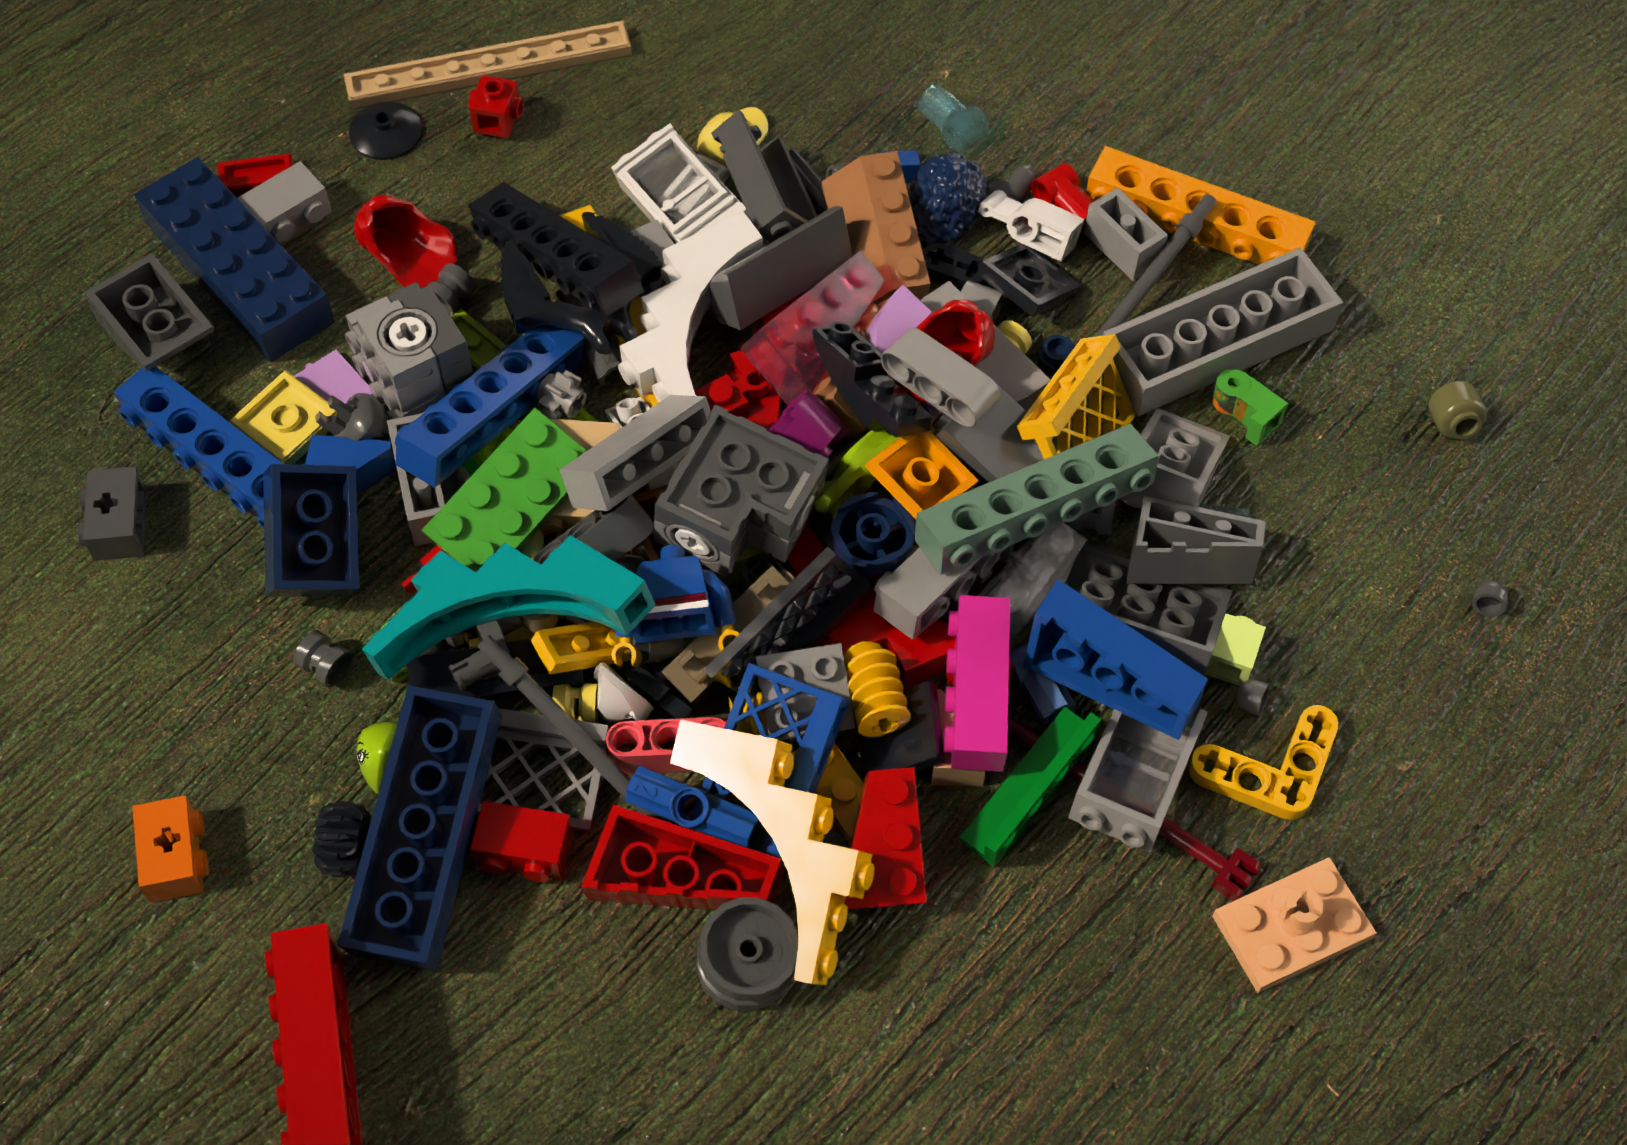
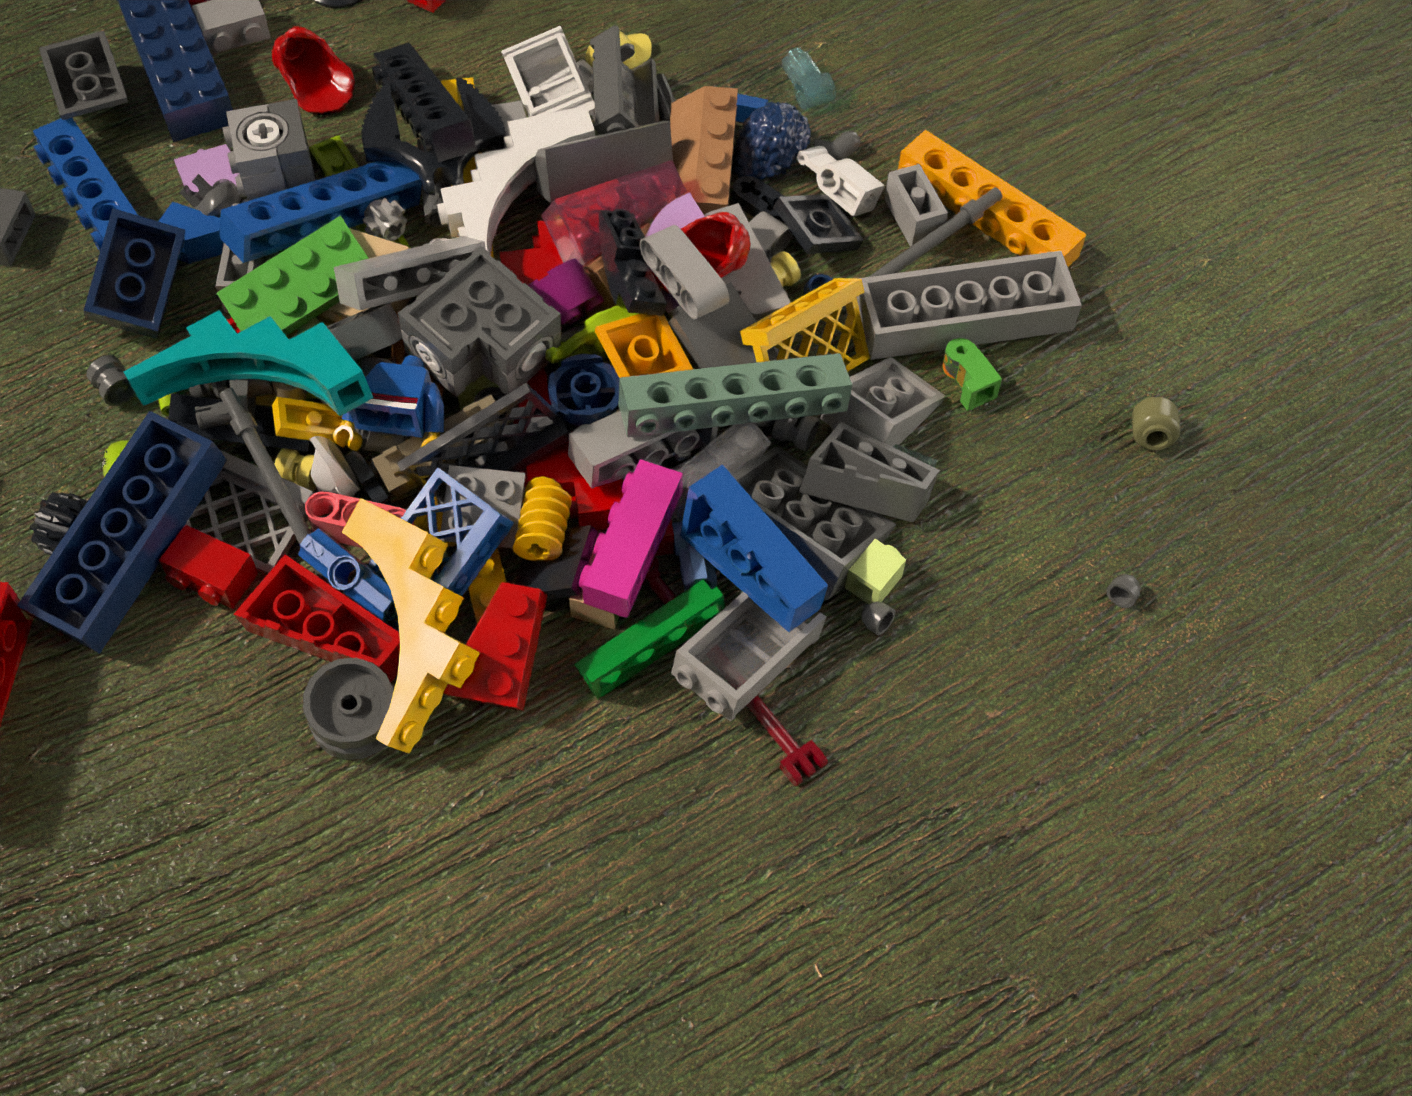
camera: 15 degrees right, 0 degrees up
light yellow plate [228,370,338,464] -> none
dark grey wheel [427,263,476,317] -> none
red plate [694,366,769,416] -> none
red piece [1031,163,1094,235] -> none
yellow beam [1188,705,1338,820] -> none
light nougat plate [1212,858,1376,993] -> none

